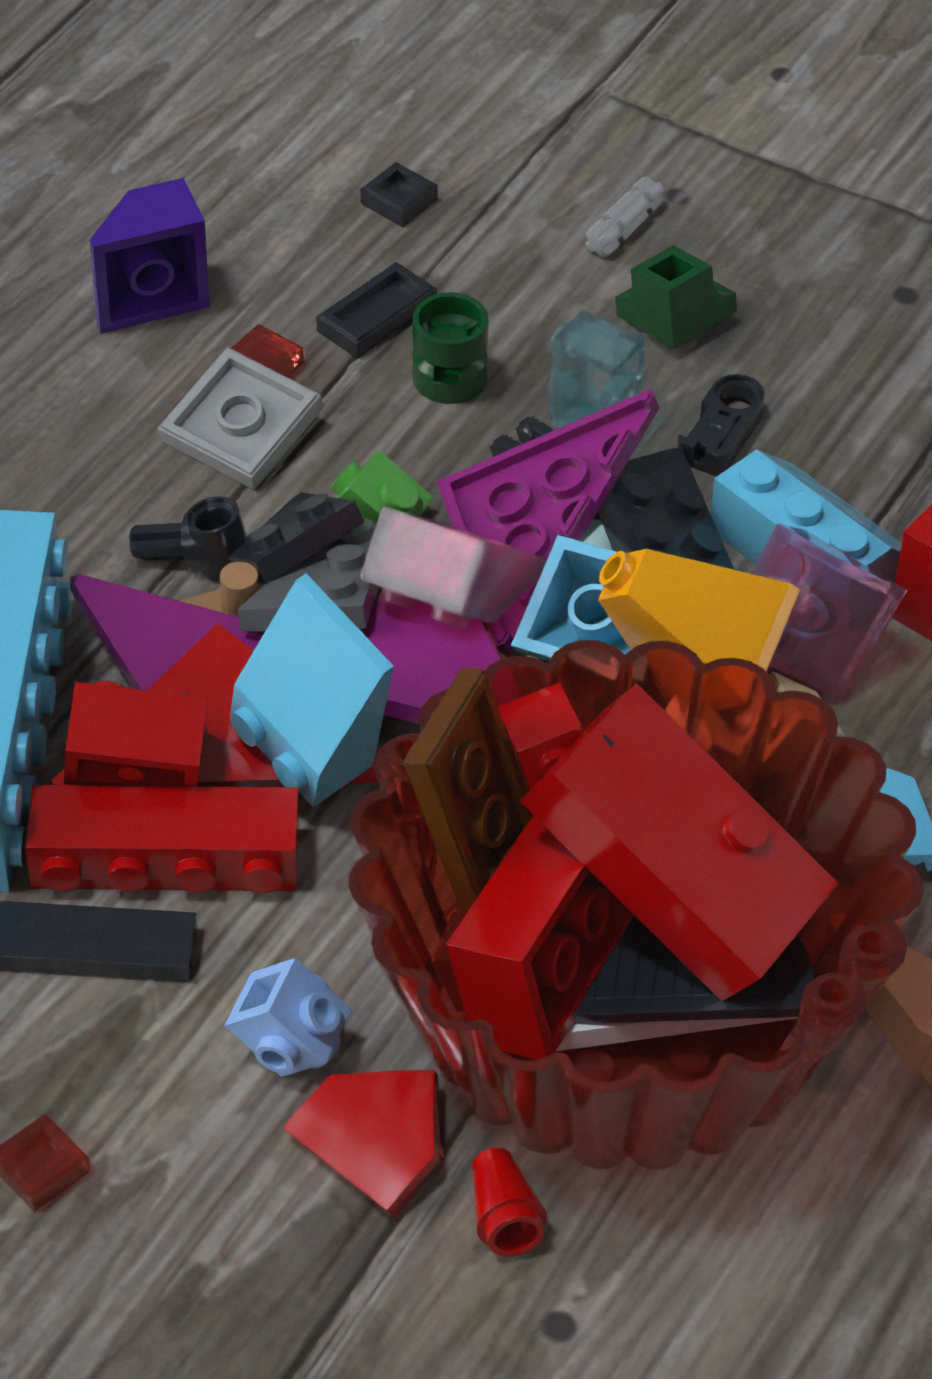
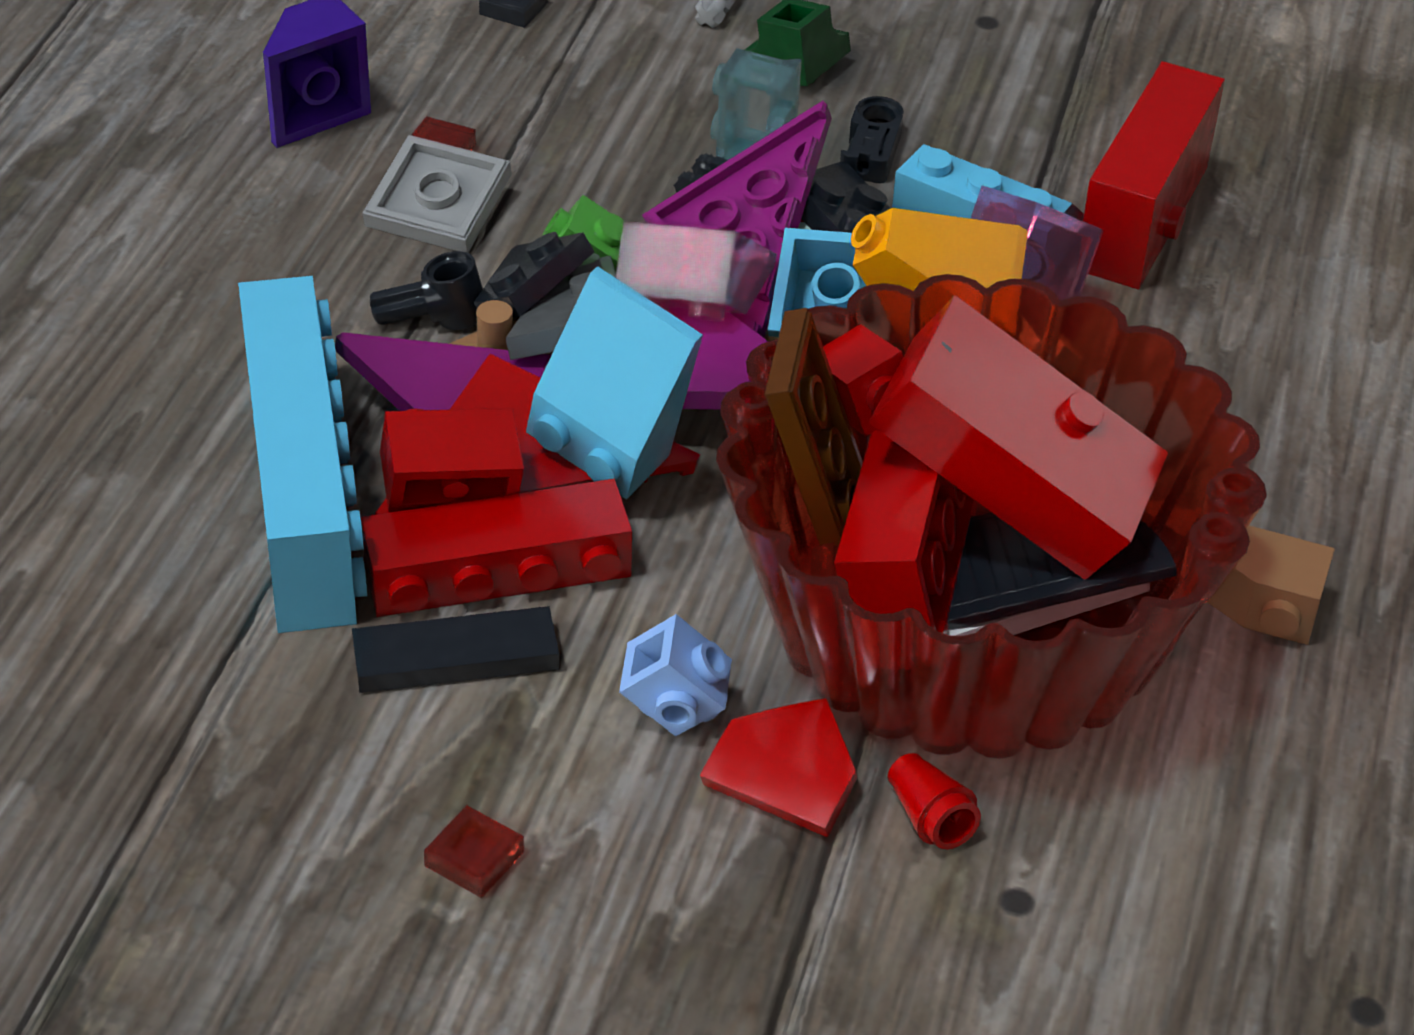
camera: 15 degrees left, 5 degrees down
black tile [316,262,437,359] -> none
dark green wheel [412,292,489,404] -> none

